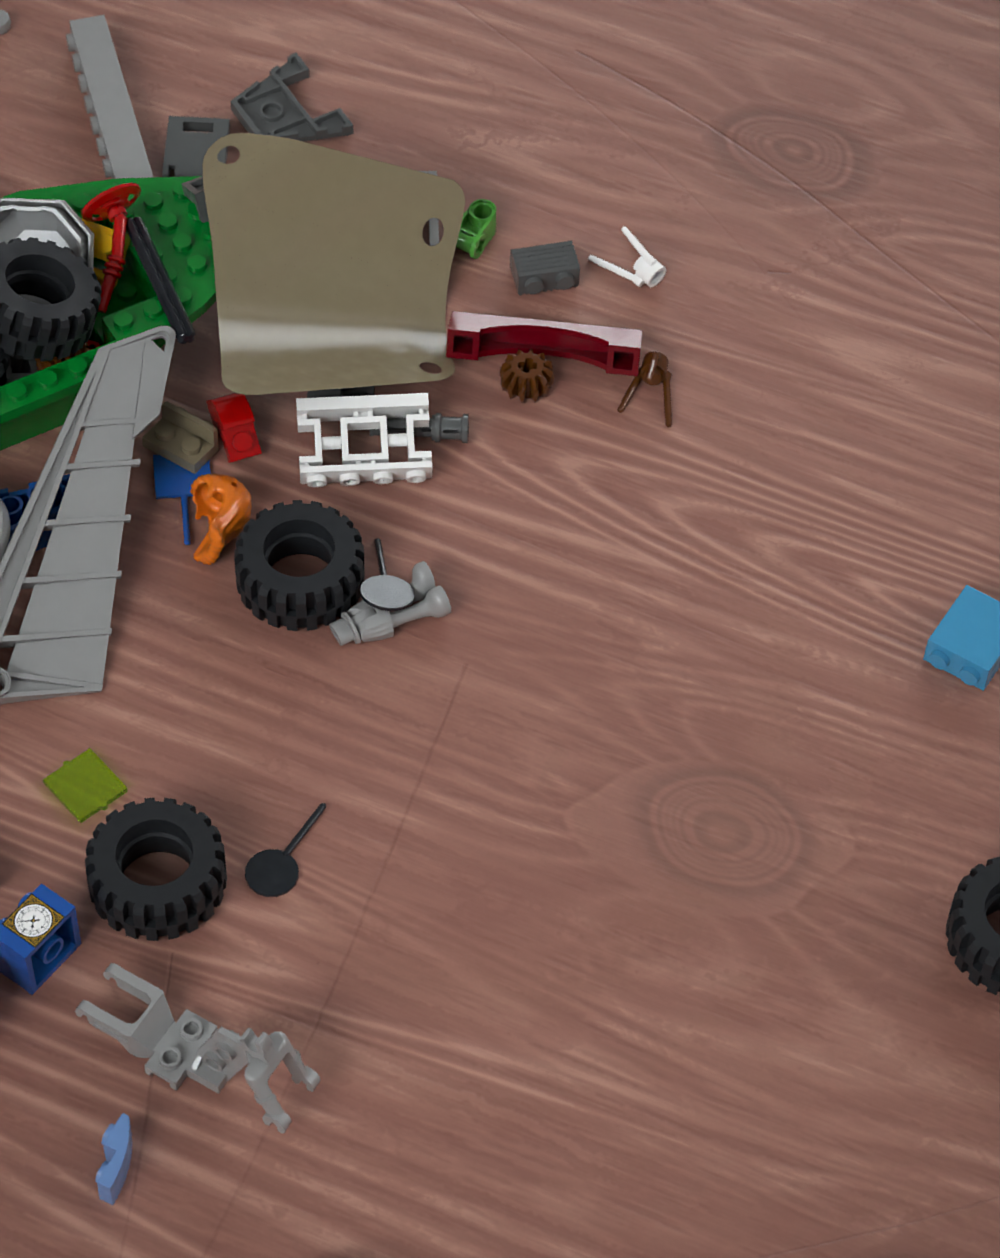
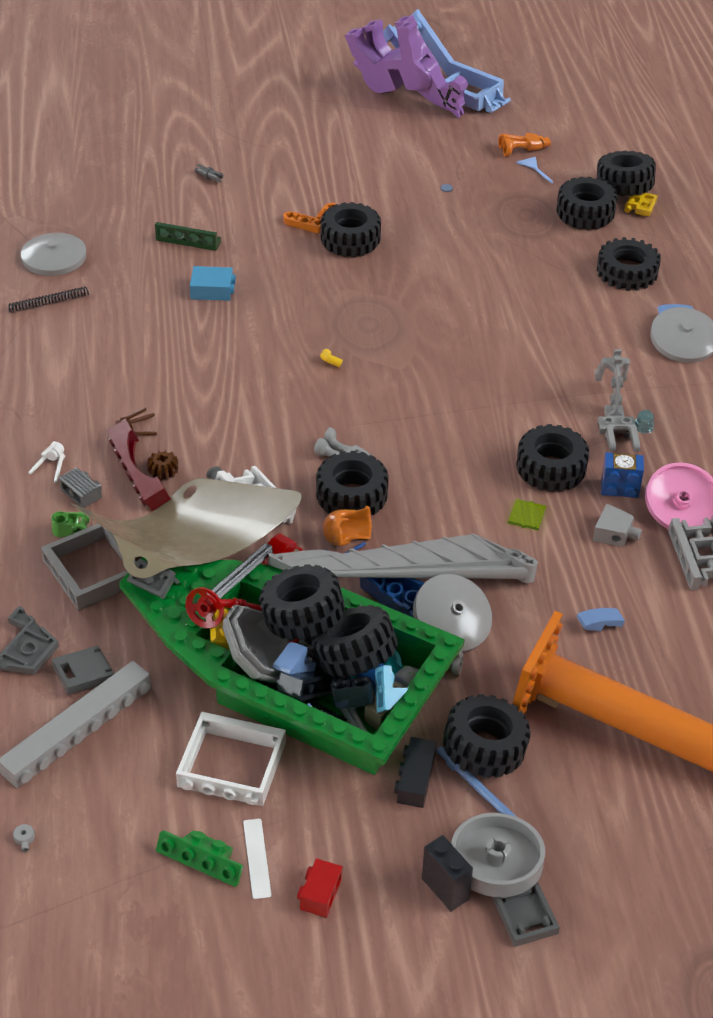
camera: 120 degrees left, 10 degrees down
medium blue slope [95,1113,132,1205] -> none
black piece [245,803,326,897] -> none
piece [360,538,415,611] -> none
none -> yellow arm [320,349,343,368]
none -> clear light blue hat [635,409,654,433]

